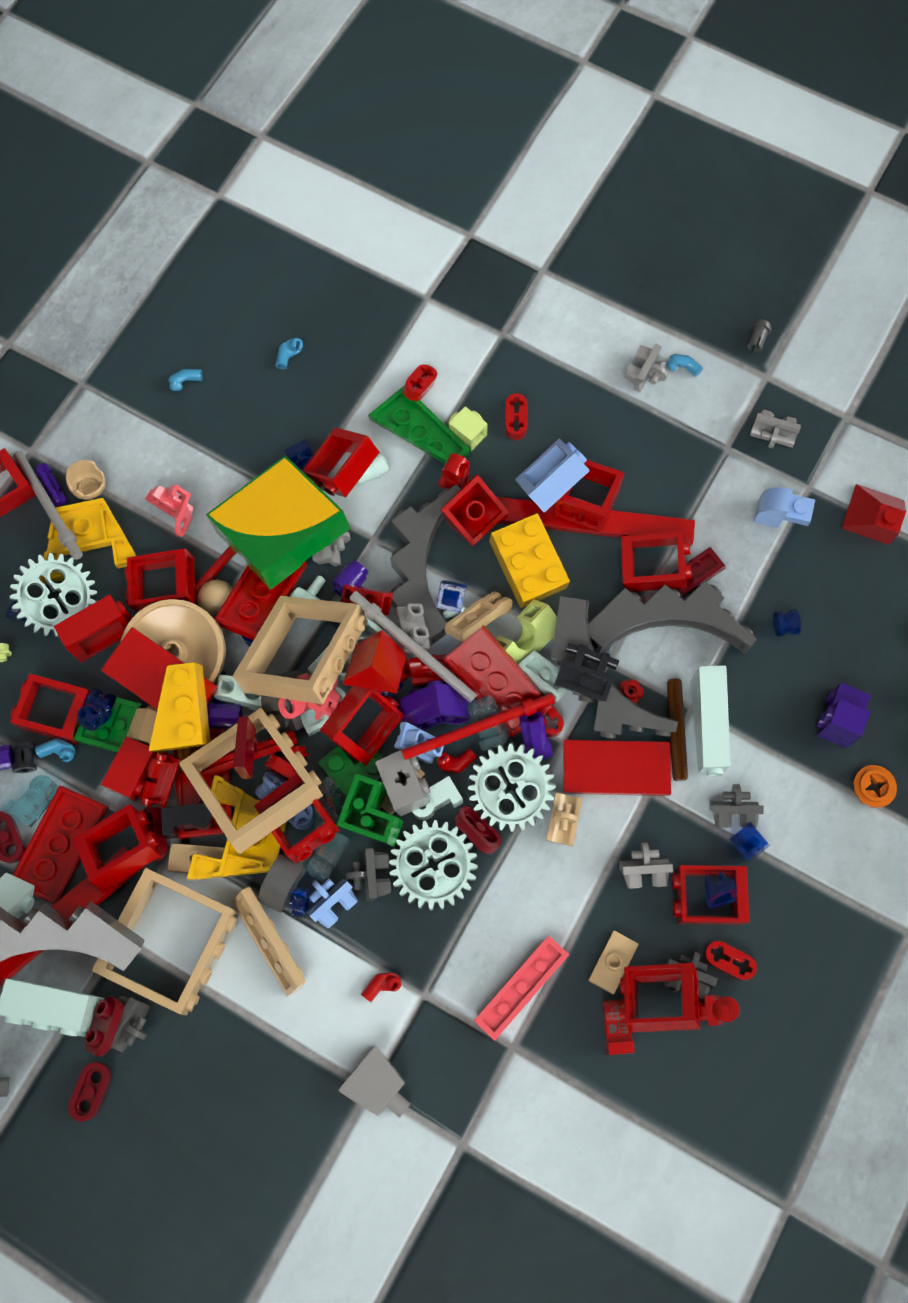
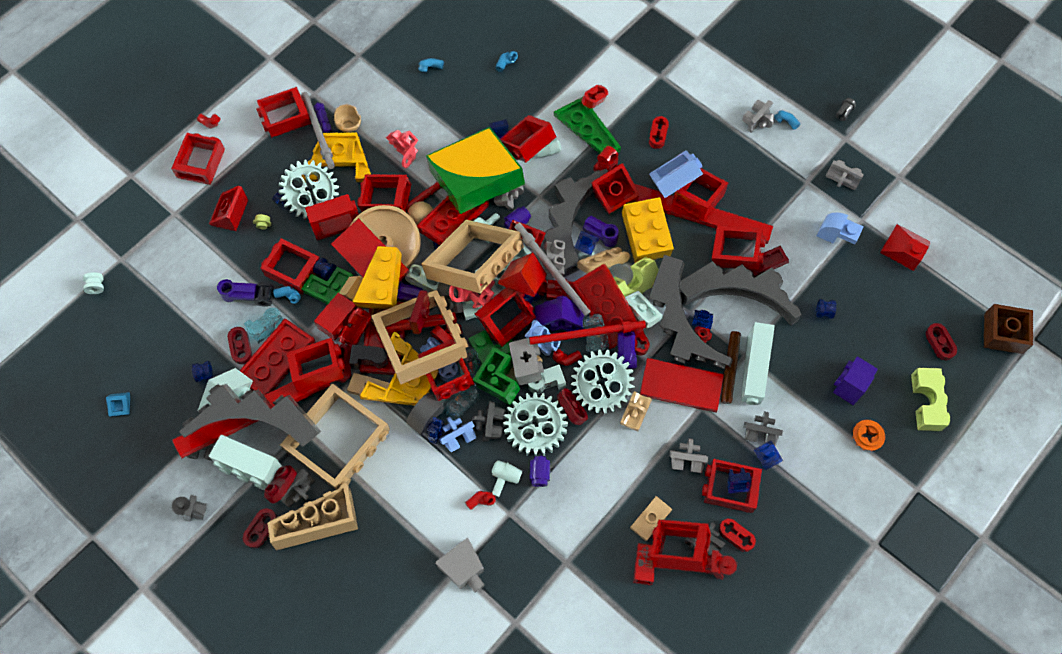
camera: 10 degrees right, 5 degrees down
clear blue wheel [77,699,112,731] -> none
tan plate [232,887,306,997] -> none
yellowish green brick [449,407,487,451] -> none
coral plate [474,935,569,1041] -> none
black plate [554,642,619,703] -> none
none -> tan wedge [268,483,358,550]
none -> light aqua piece [492,460,522,497]
none -> dark purple brick [530,456,550,487]
none -> dark purple piece [583,216,618,247]
none -> clear blue plate [692,310,714,329]

